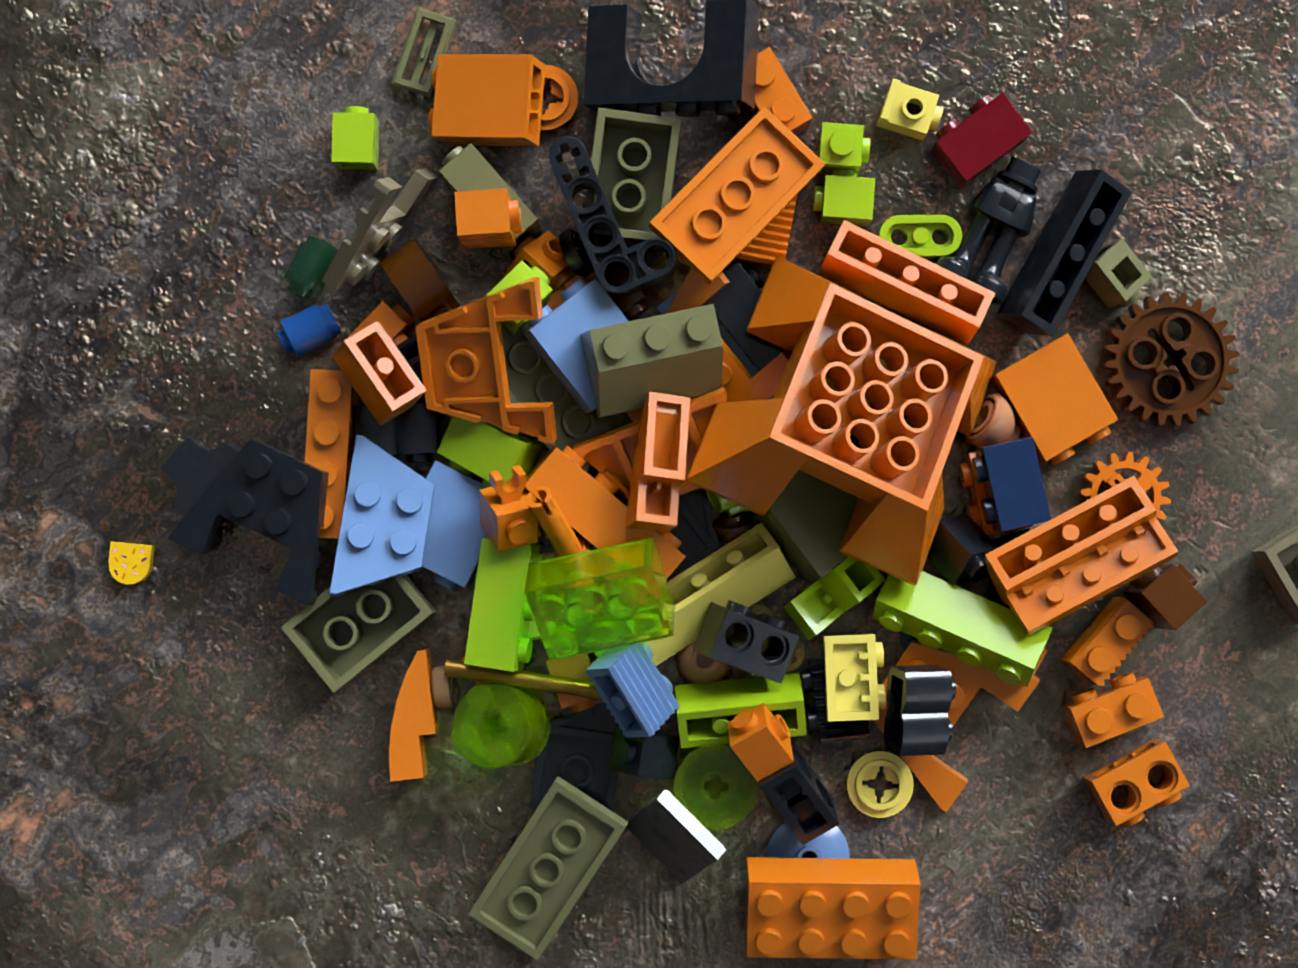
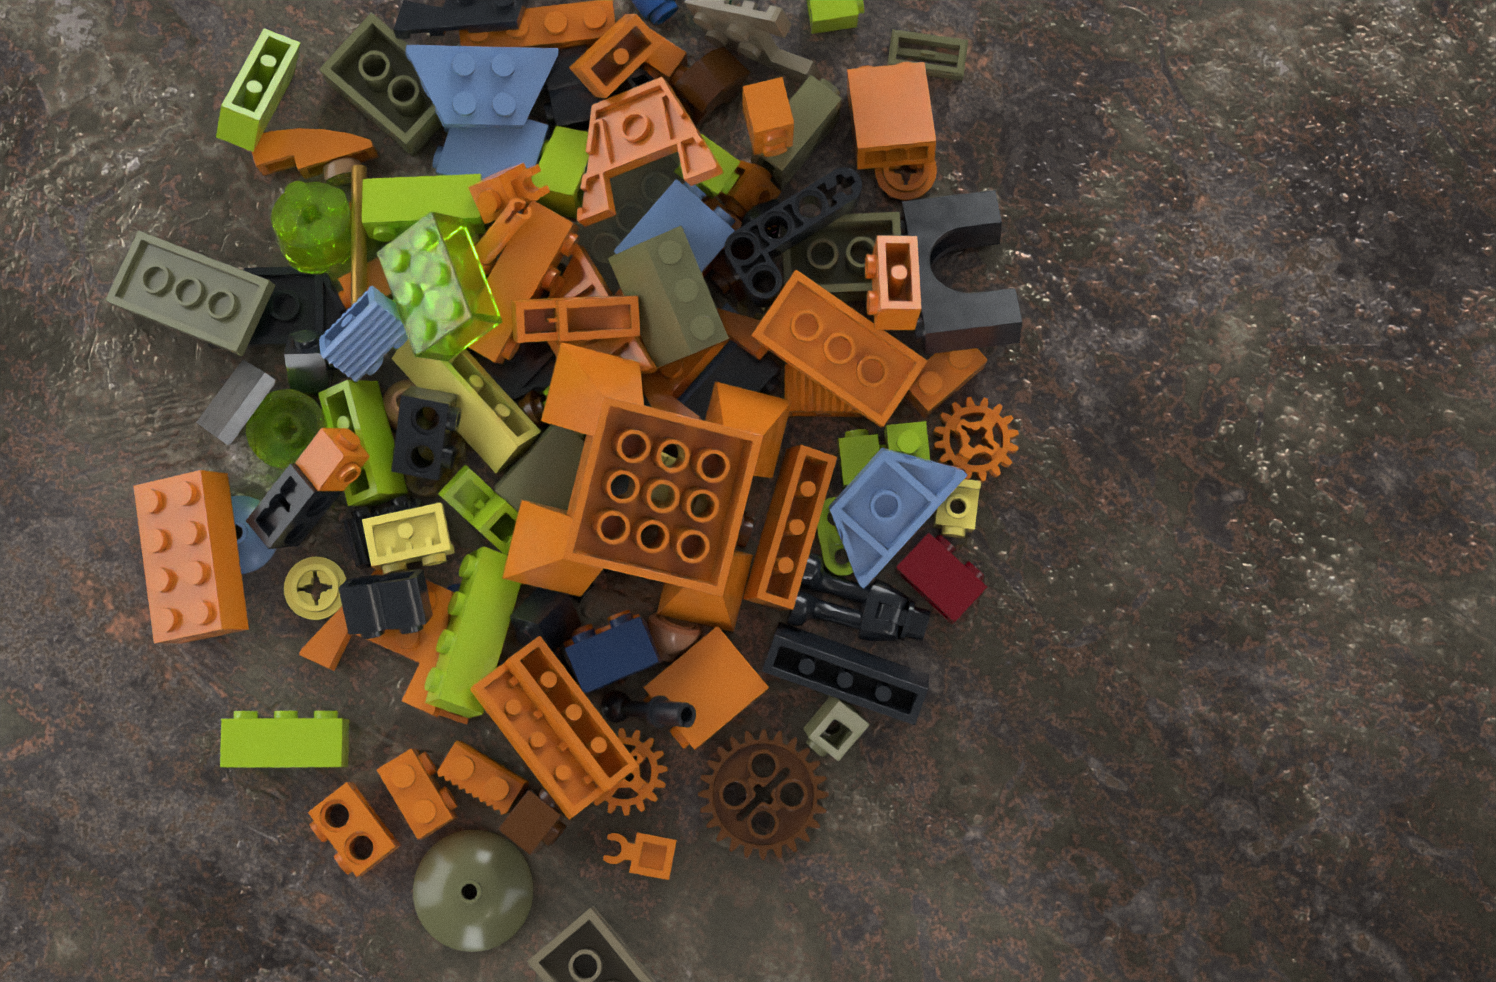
camera: 80 degrees right, 5 degrees down
none -> lime brick [216,28,301,152]
none -> lime brick [220,711,349,768]
none -> olive dish [413,830,534,952]
none -> black pin [600,691,696,728]
none -> orange plate [603,832,677,880]
none -> medium blue wing [828,448,967,589]
none -> orange brick [865,236,921,330]
none -> orange gear [932,397,1019,483]

